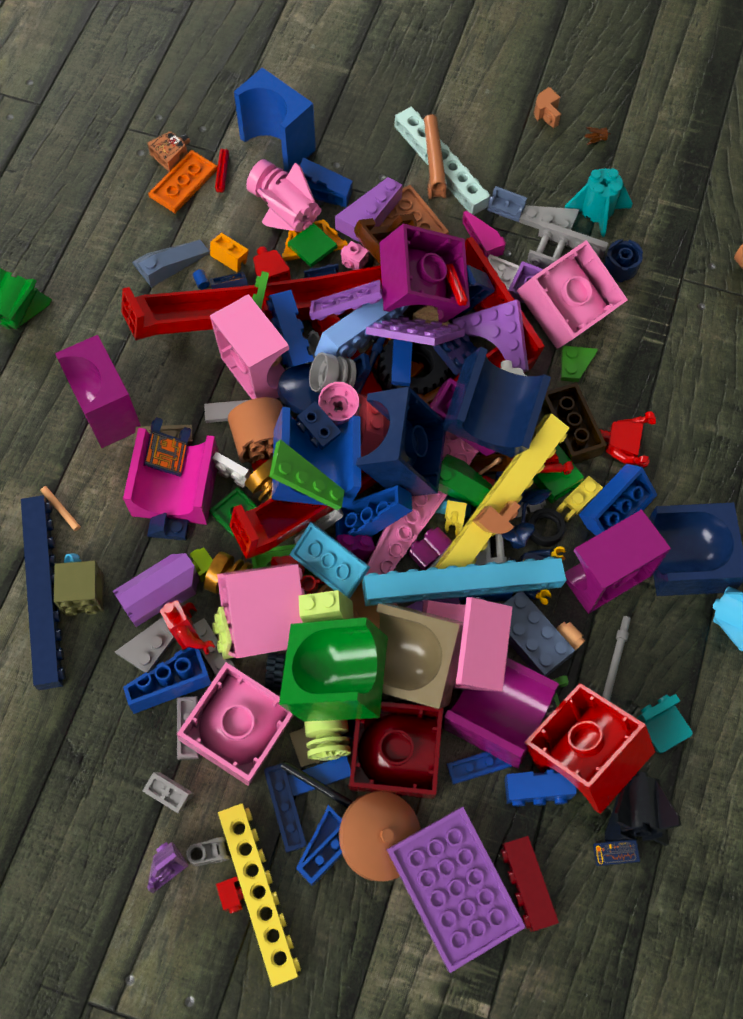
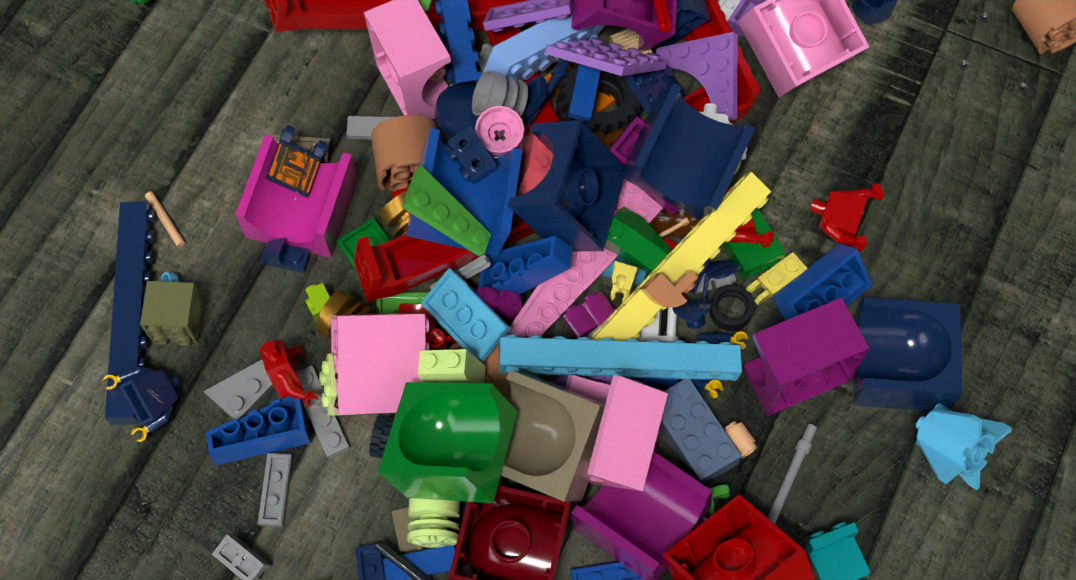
camera: 10 degrees right, 0 degrees up
magenta piece [55,335,141,449] -> none
medium lavender brick [113,553,199,627] -> none
bright pink piece [177,662,294,786] -> none
white plate [212,452,251,487] -> none
dark brown brick [542,382,607,464] -> none
bright green wing [560,346,597,382] -> none
none -> dark blue torso [103,366,180,442]

